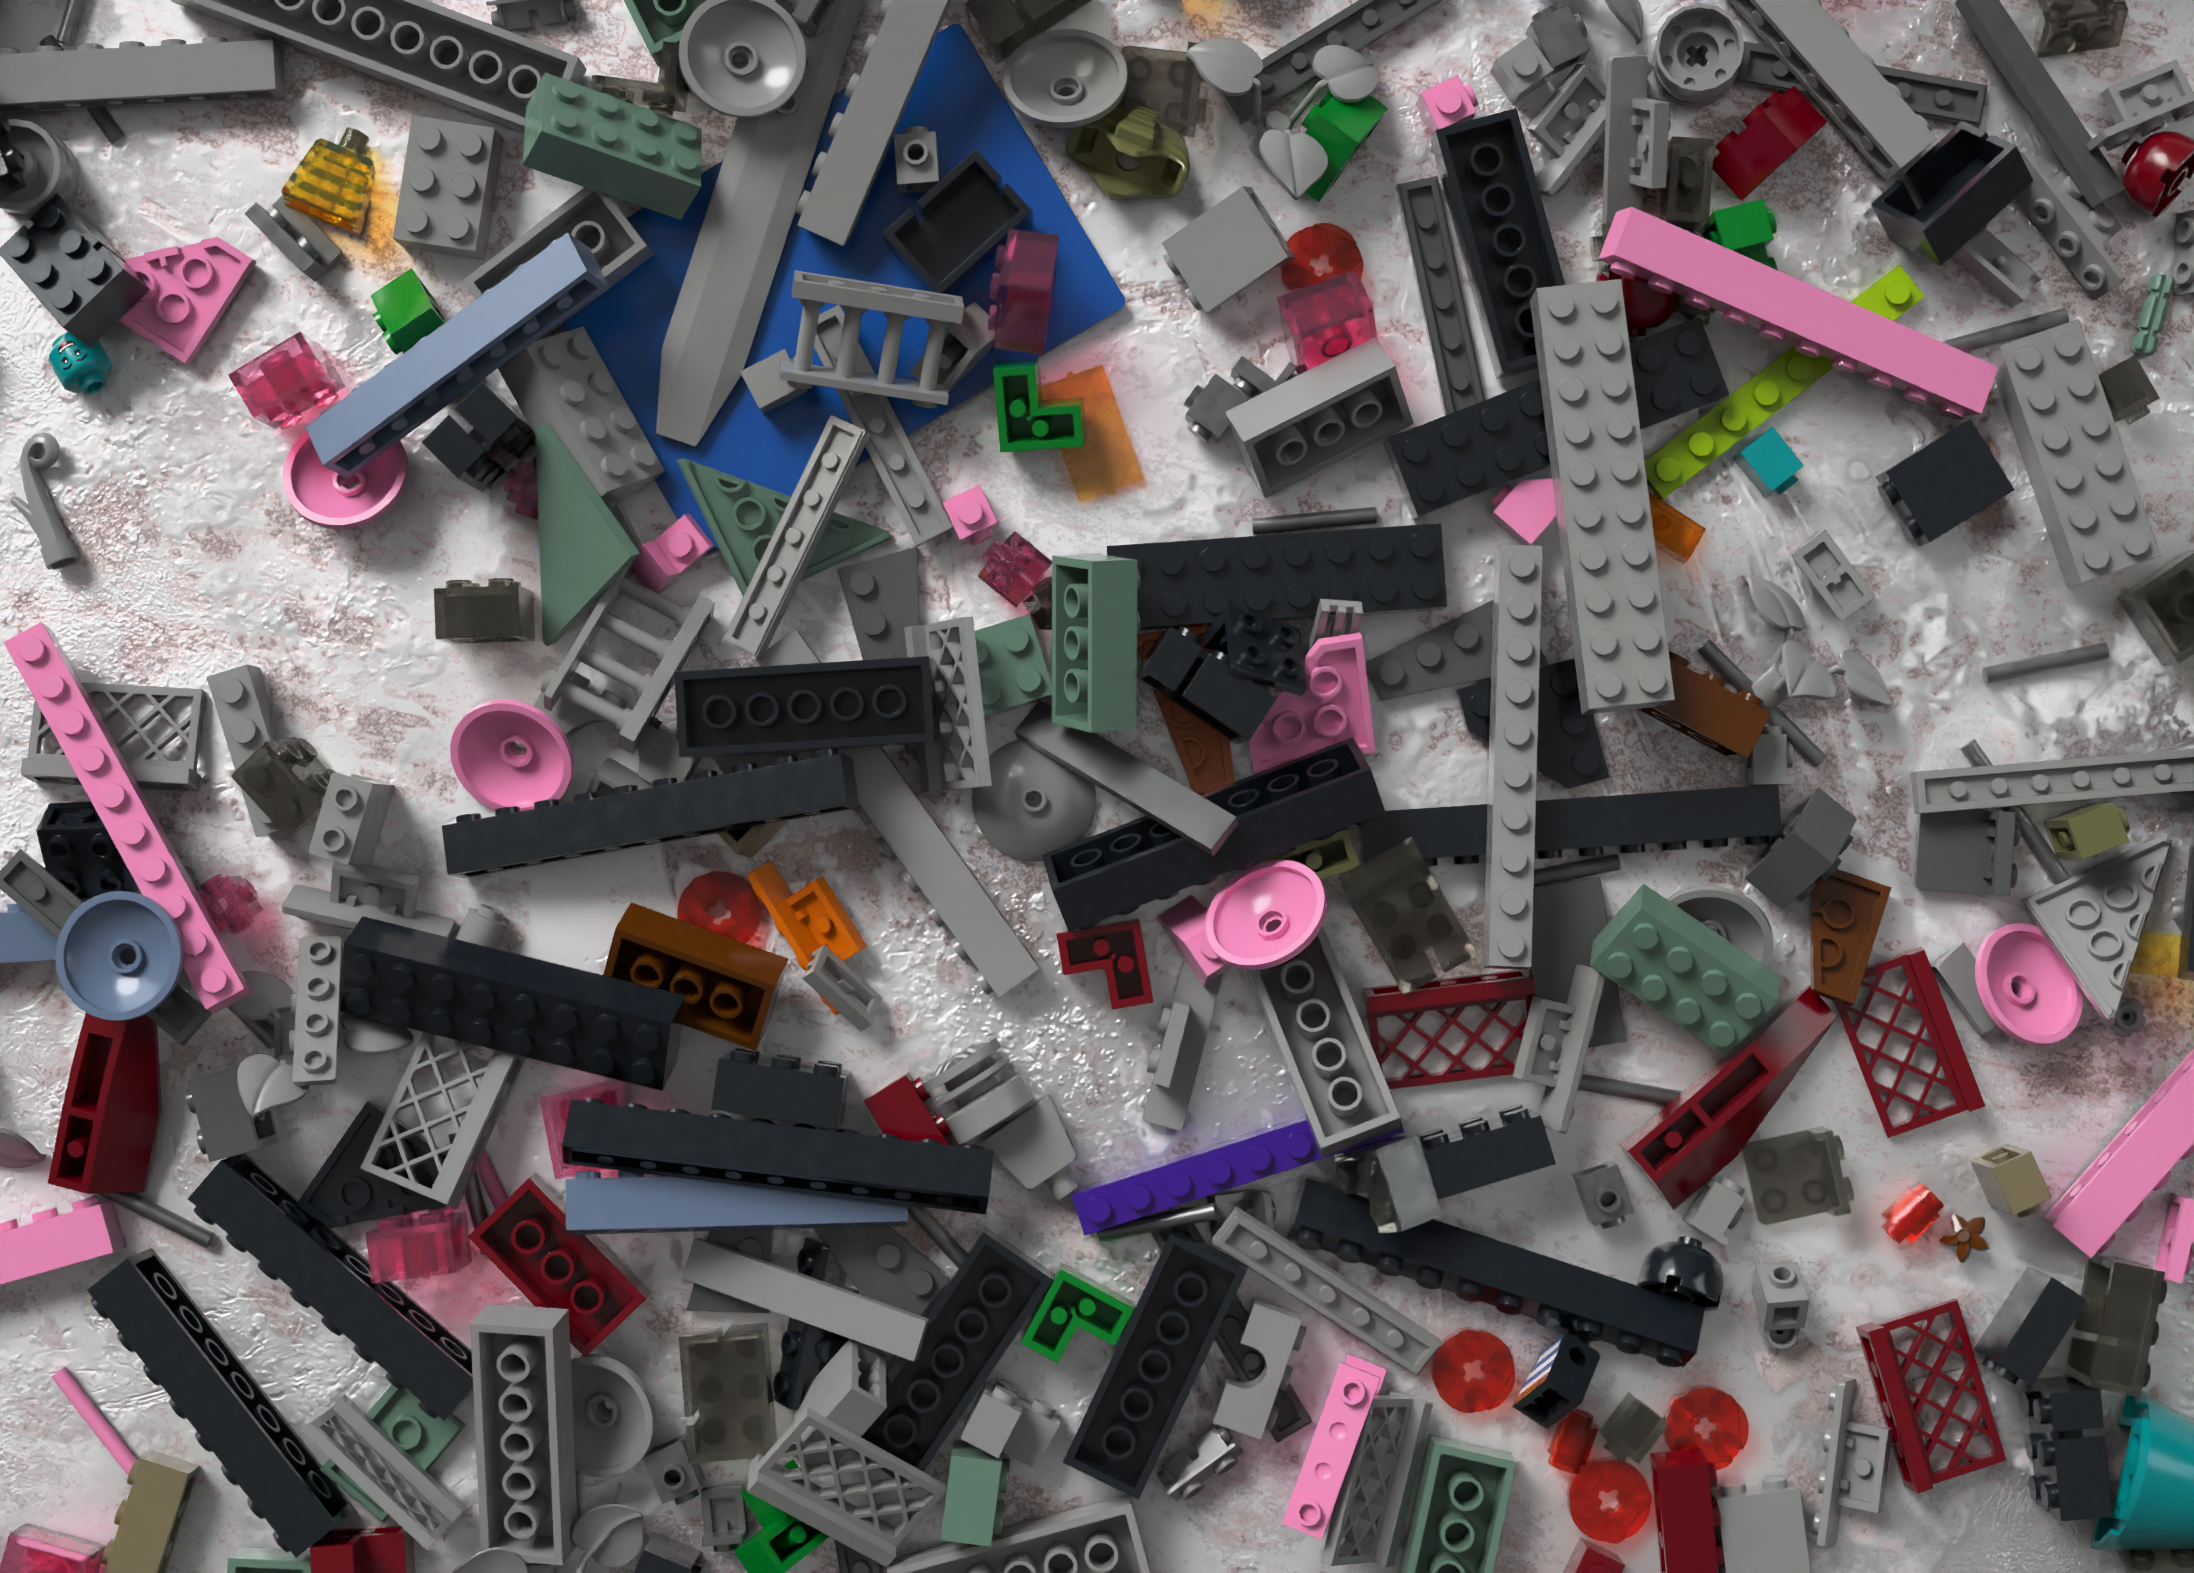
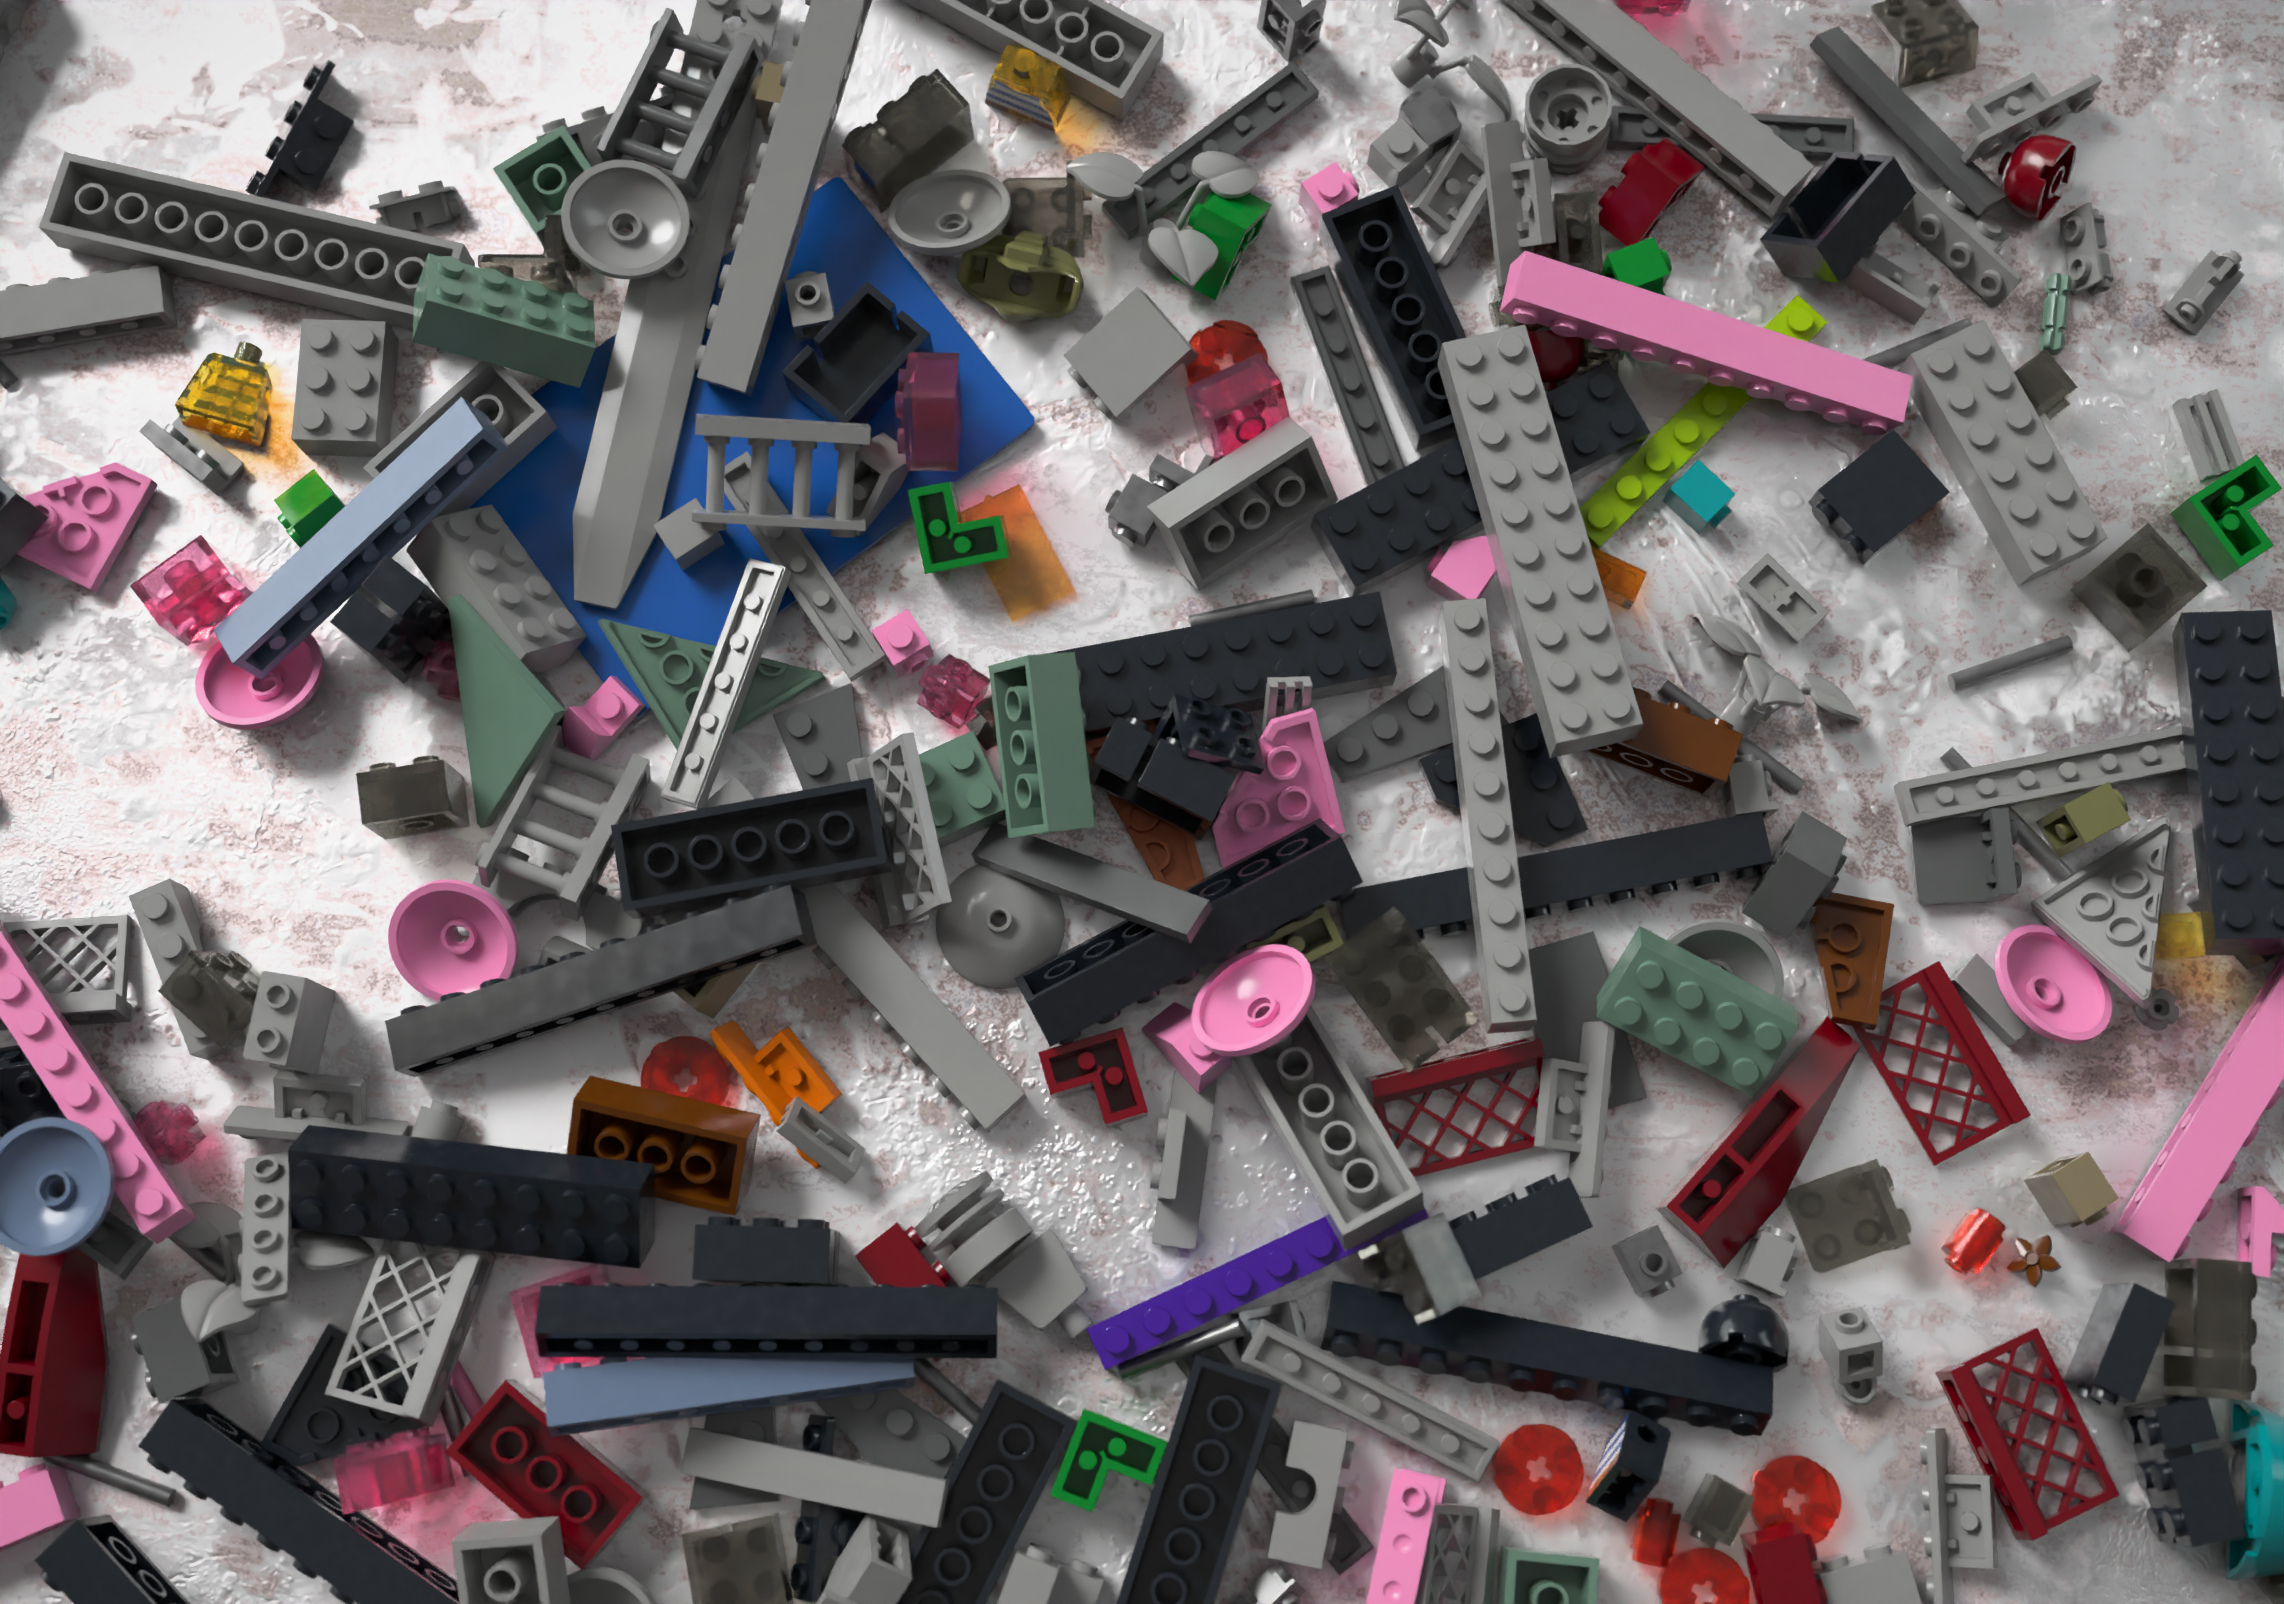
camera: 10 degrees left, 10 degrees down
dark grey bar [1534,854,1620,887] -> none
flat silver bar [1578,1074,1683,1105] -> none

